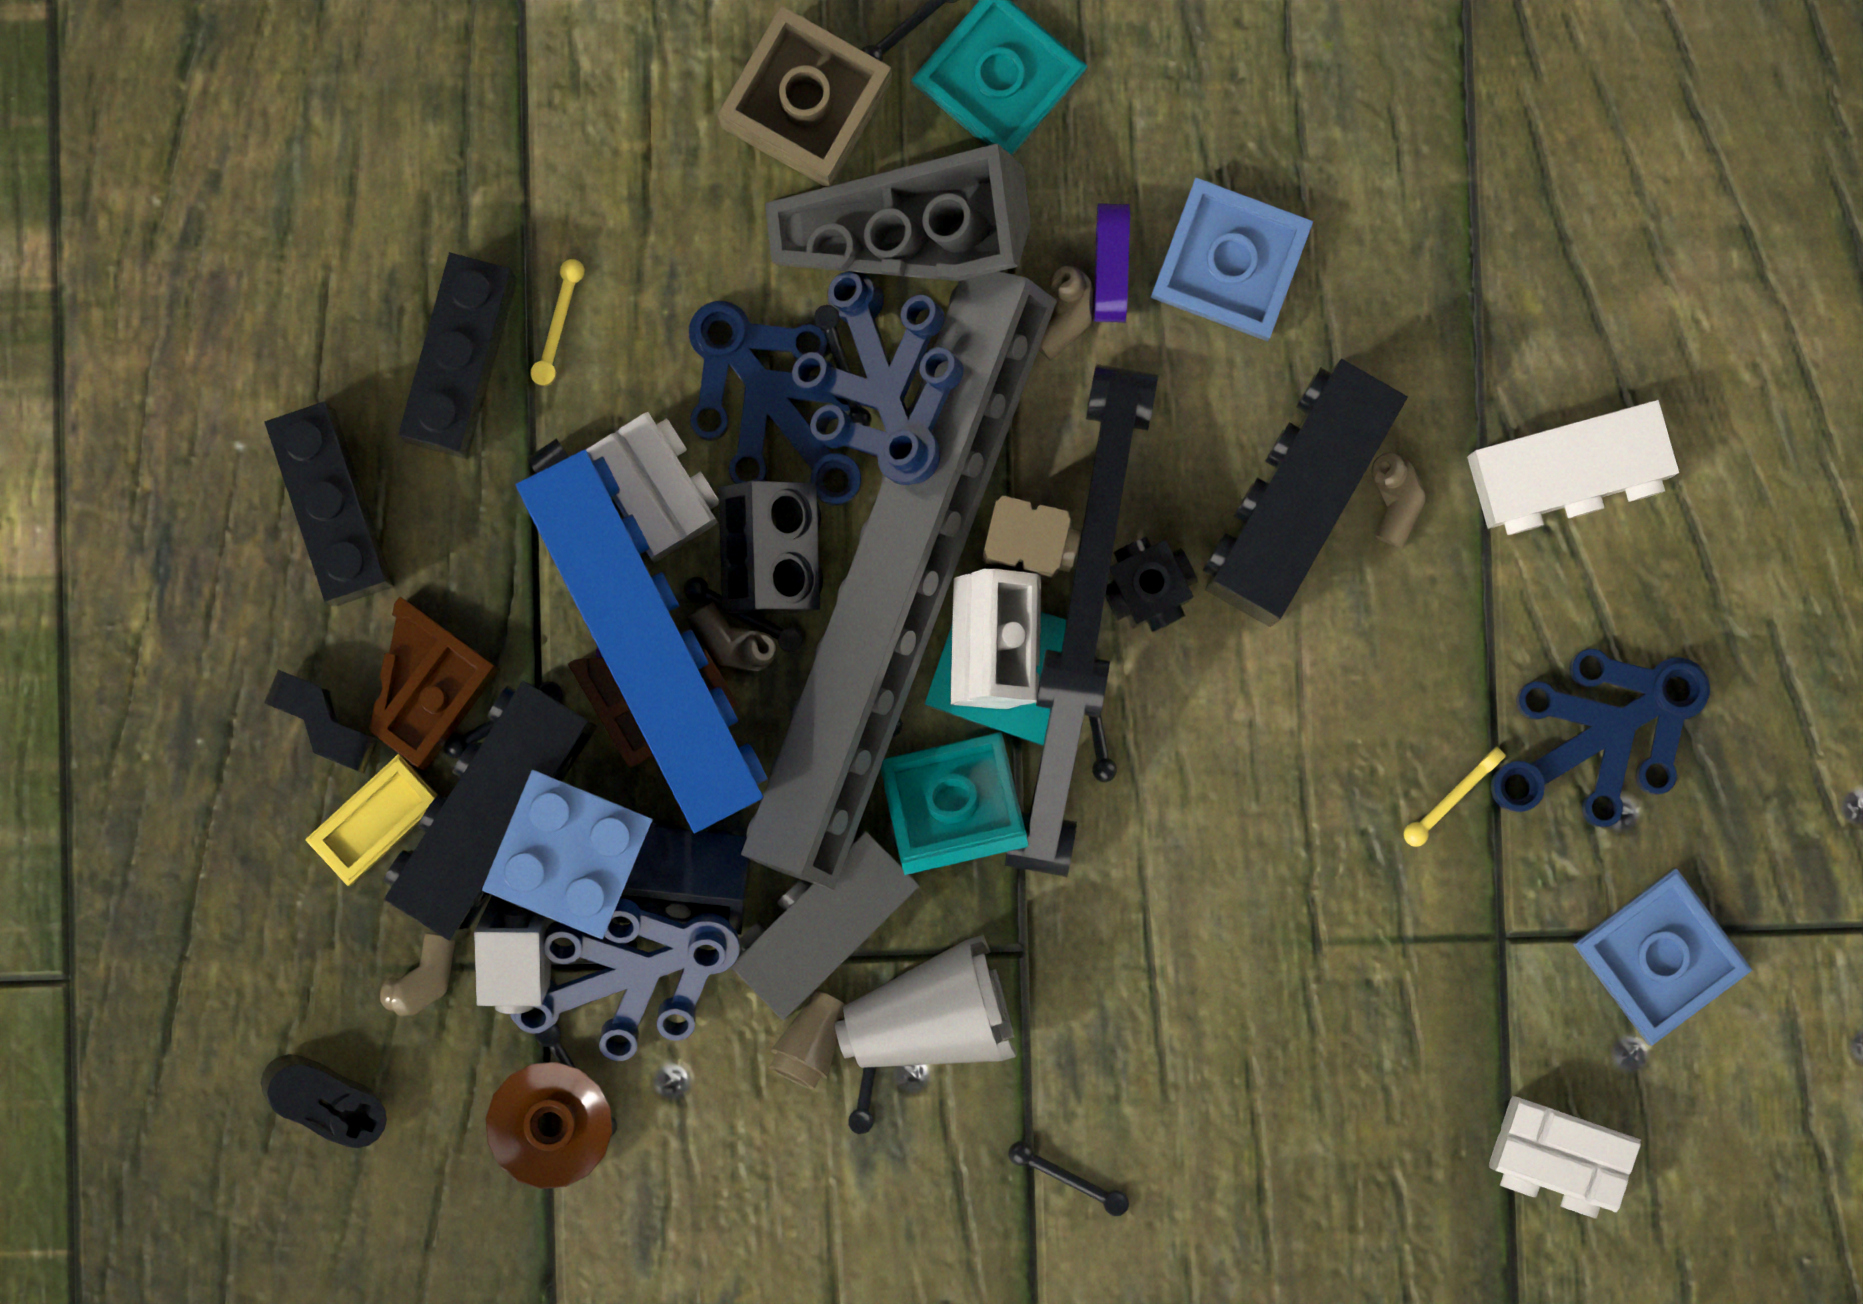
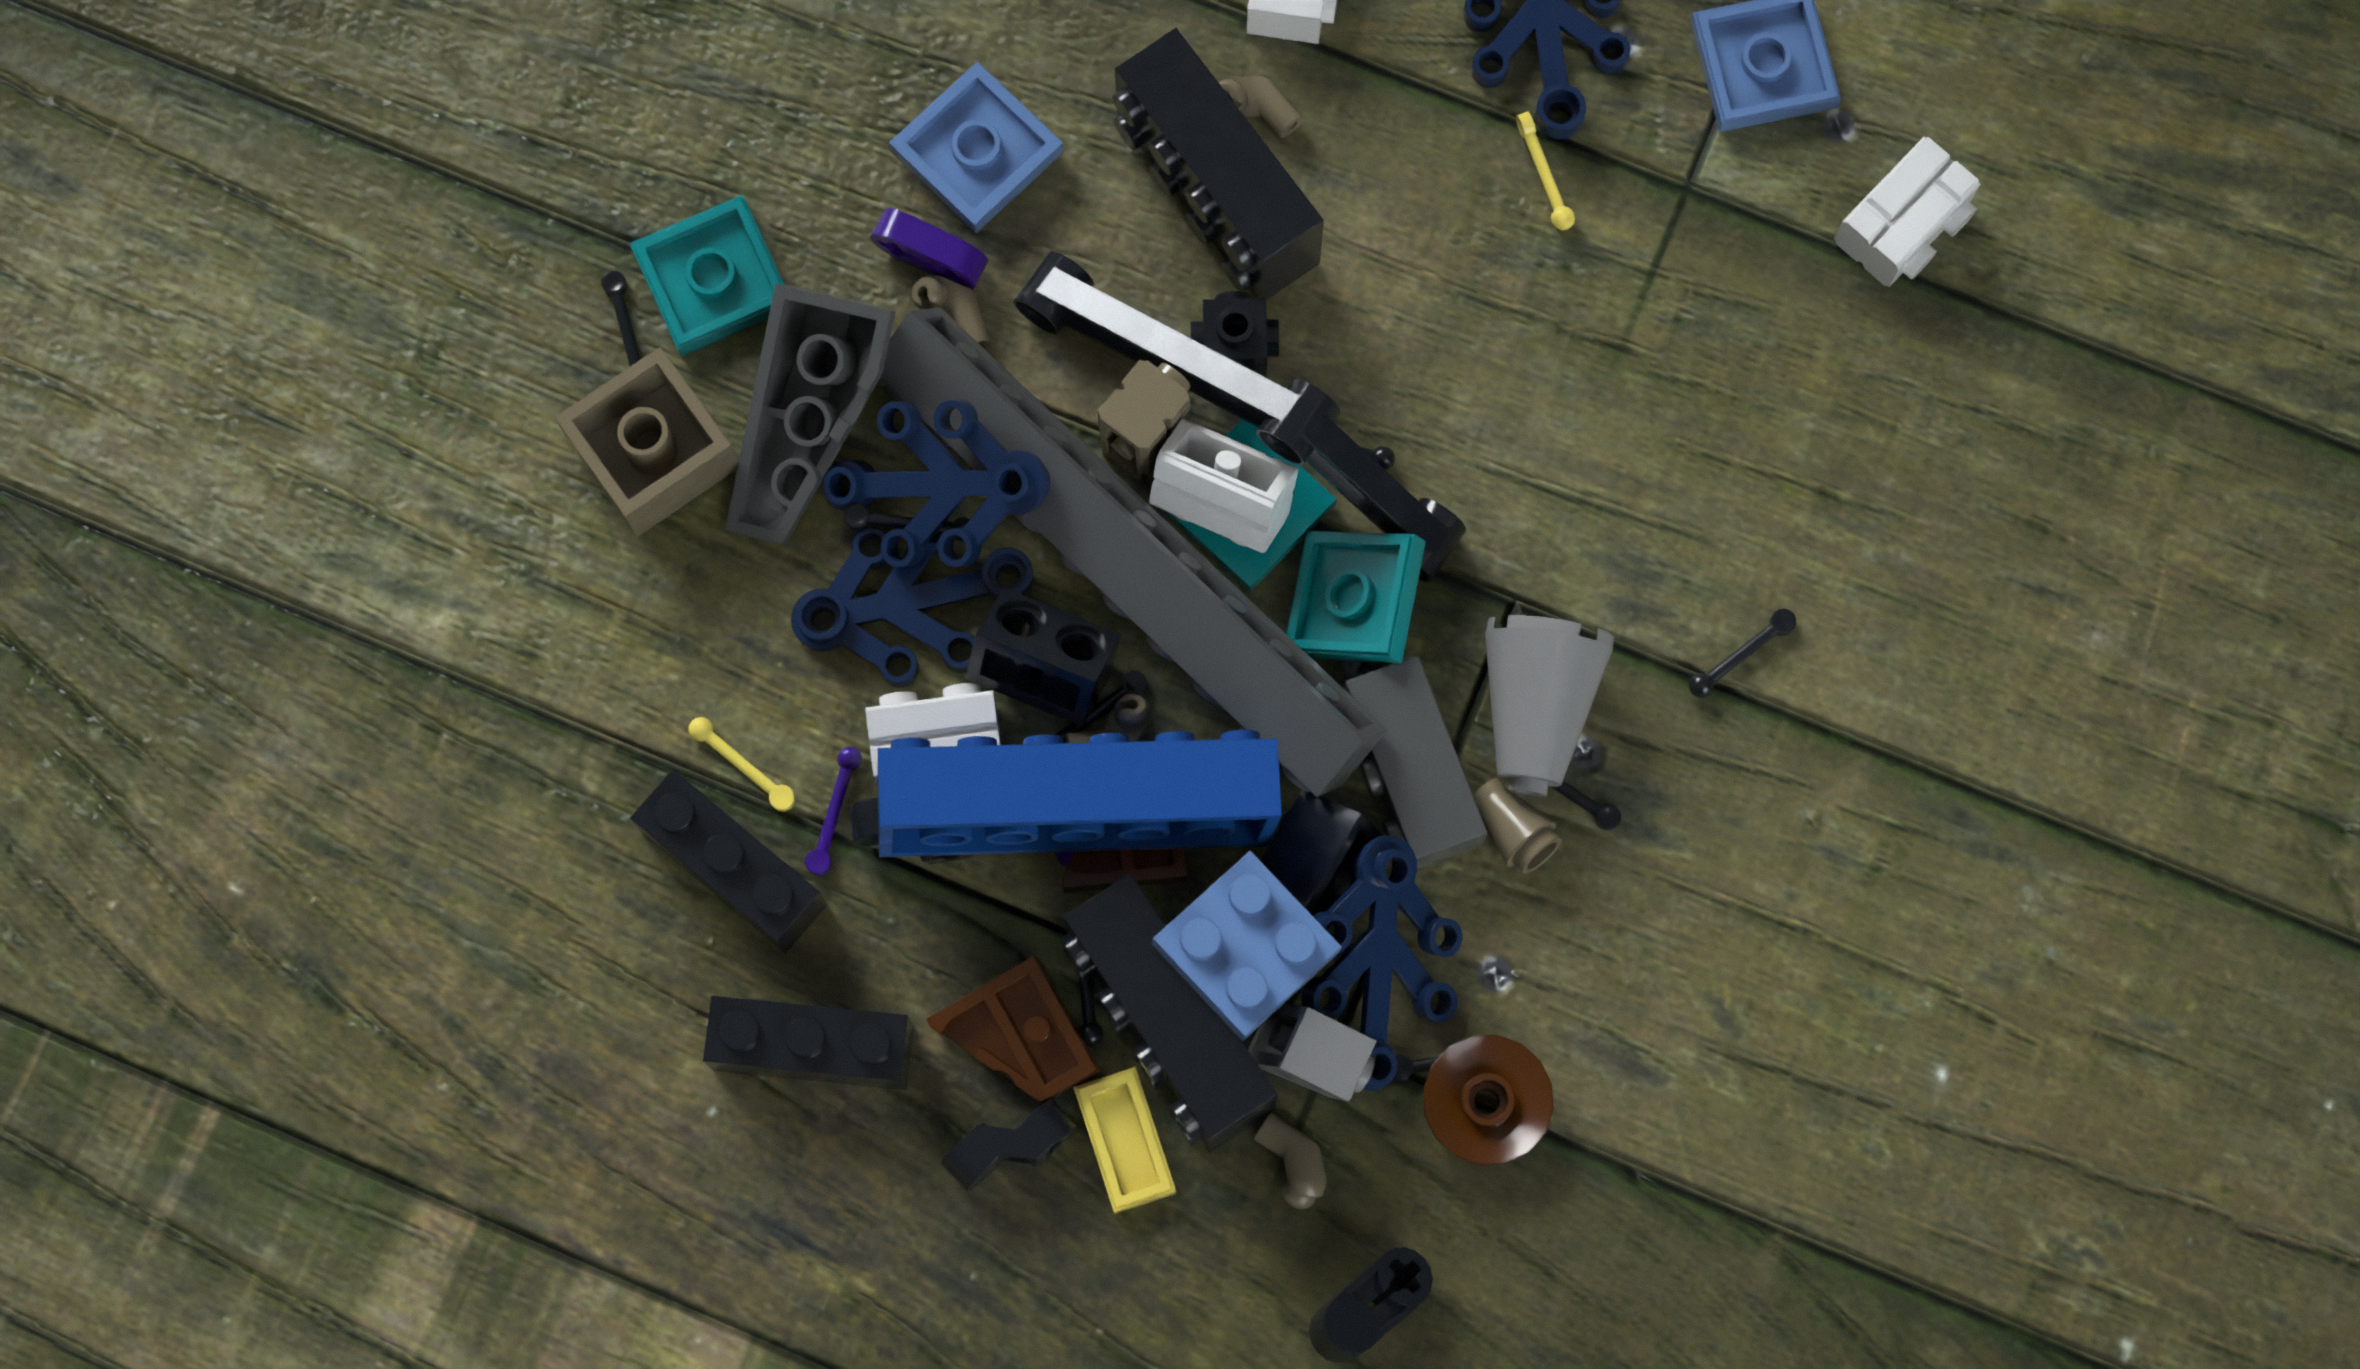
camera: 60 degrees left, 10 degrees down
none -> dark purple hinge [805,746,862,876]

